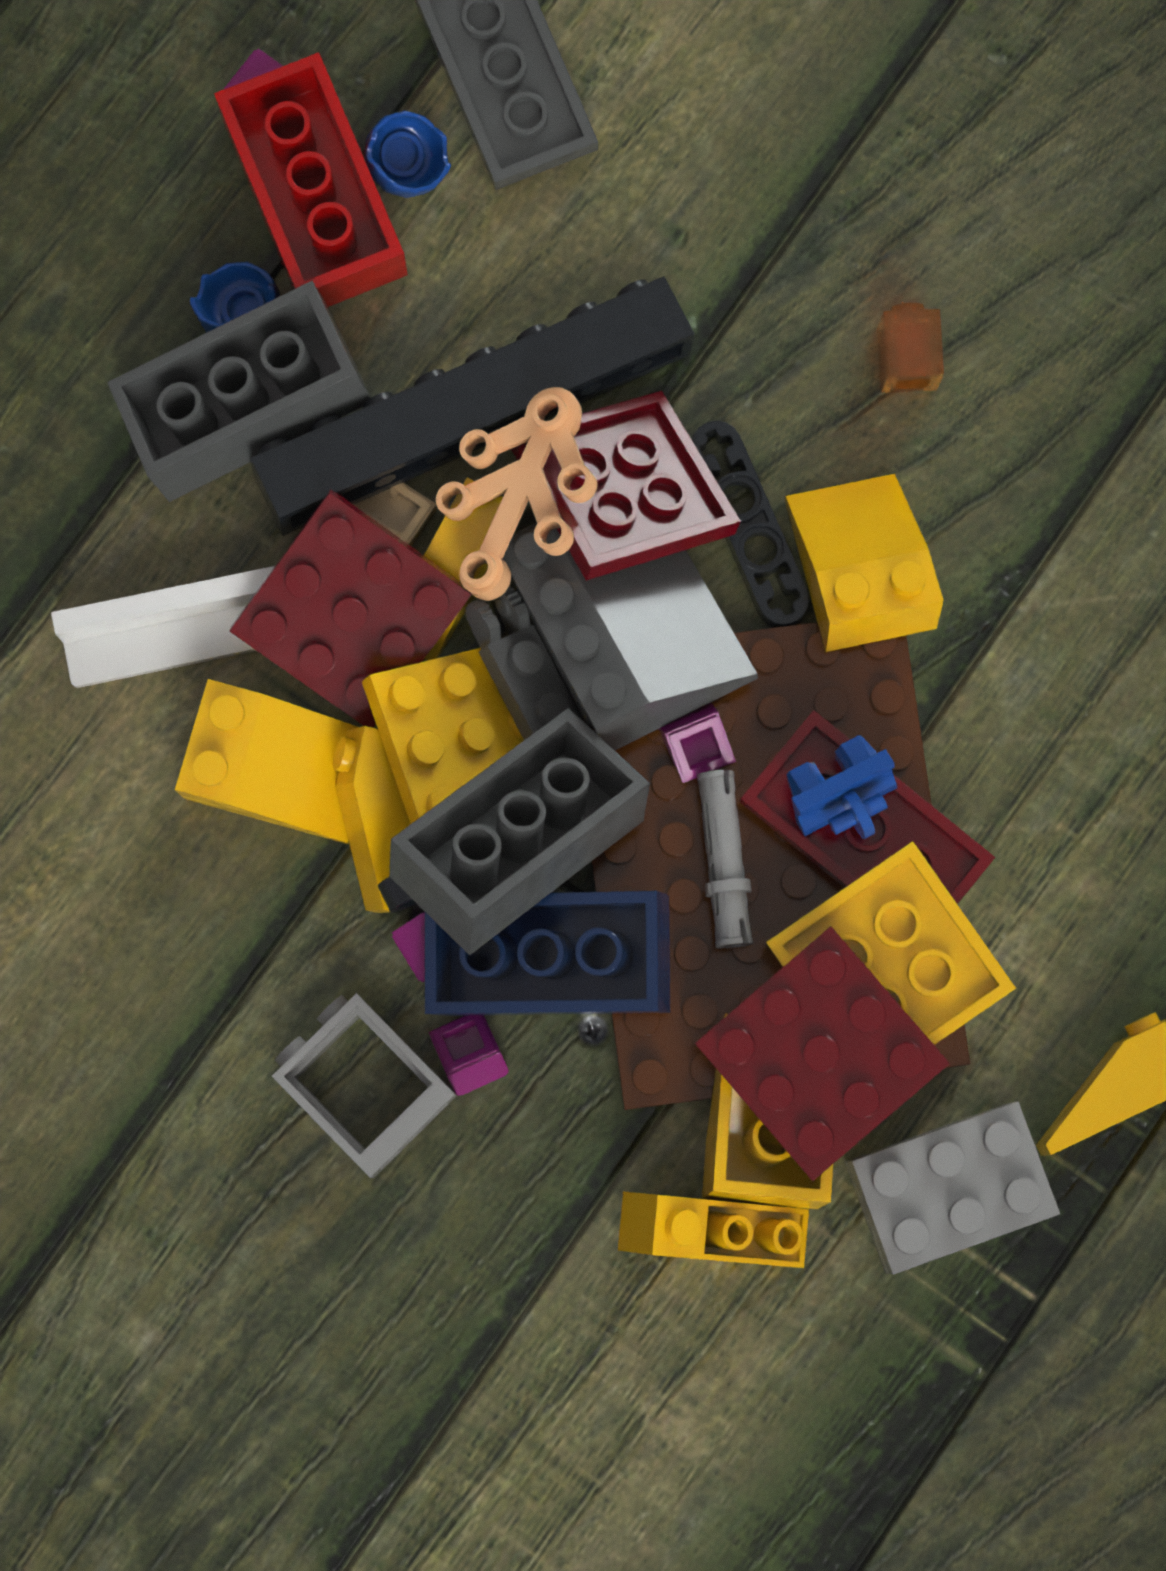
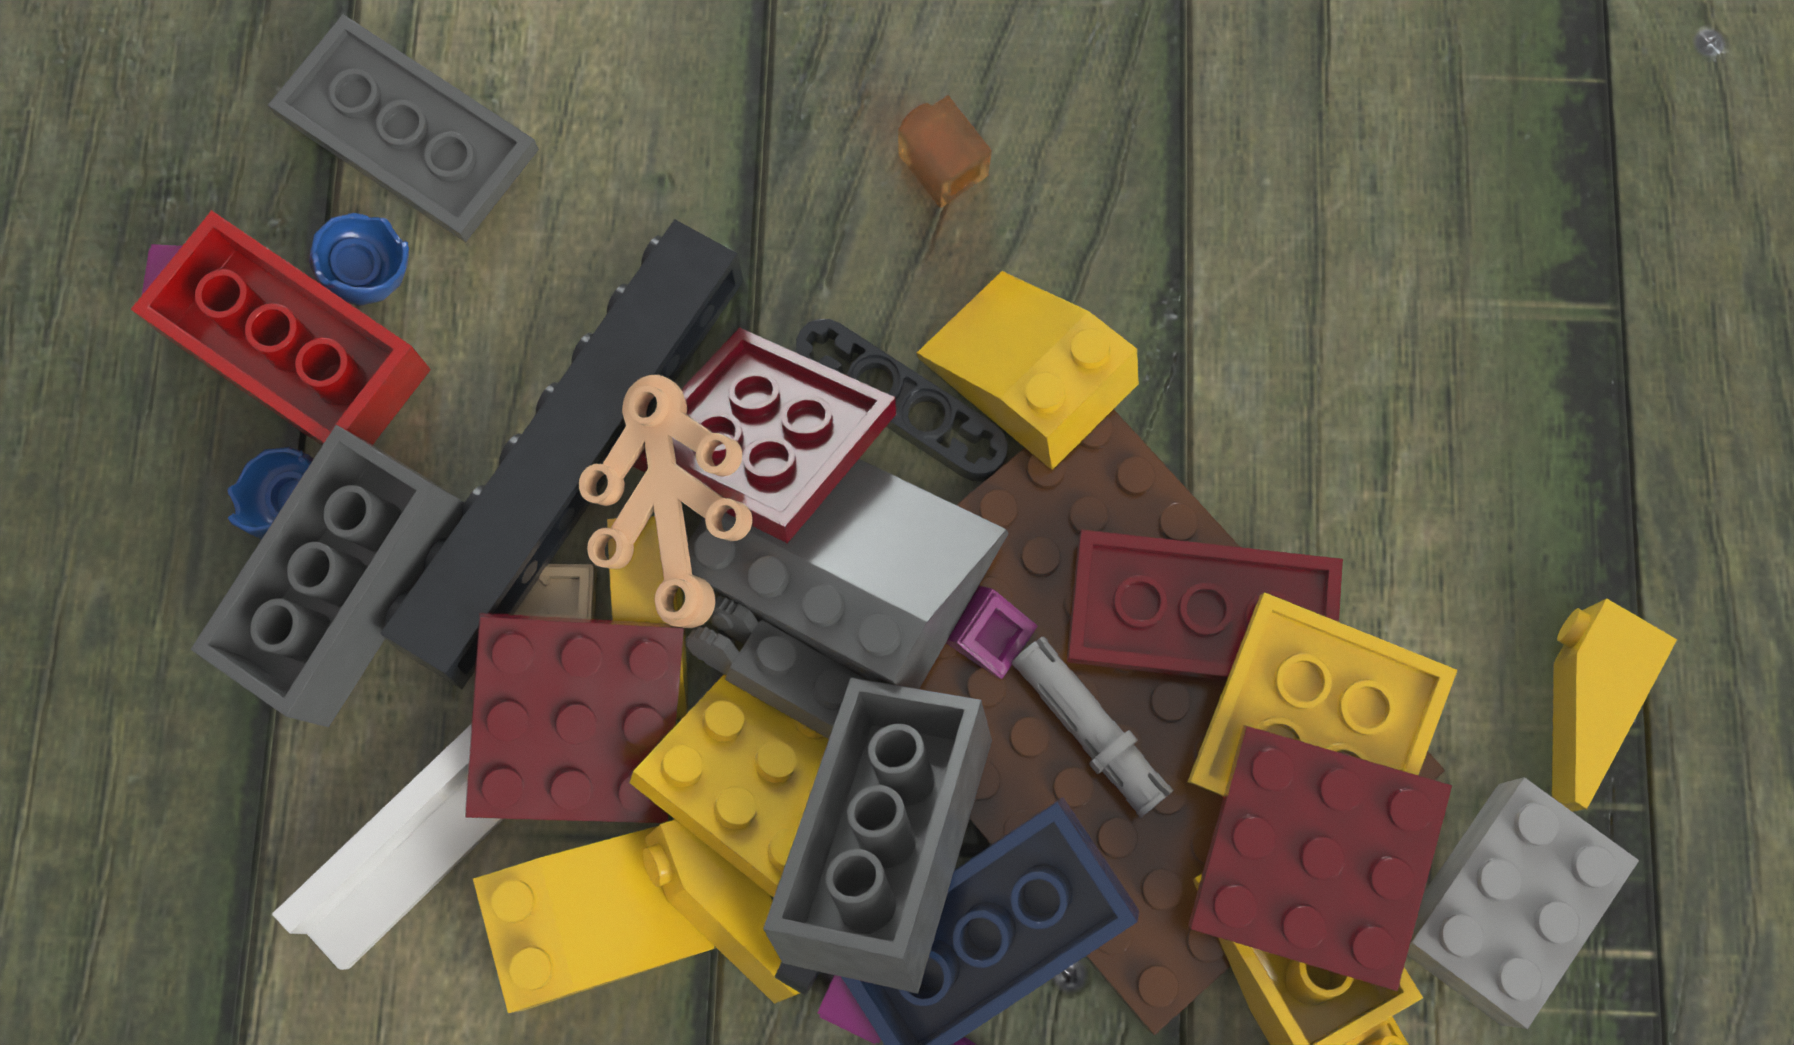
camera: 30 degrees left, 5 degrees down
blue hips [787,735,897,839] -> none

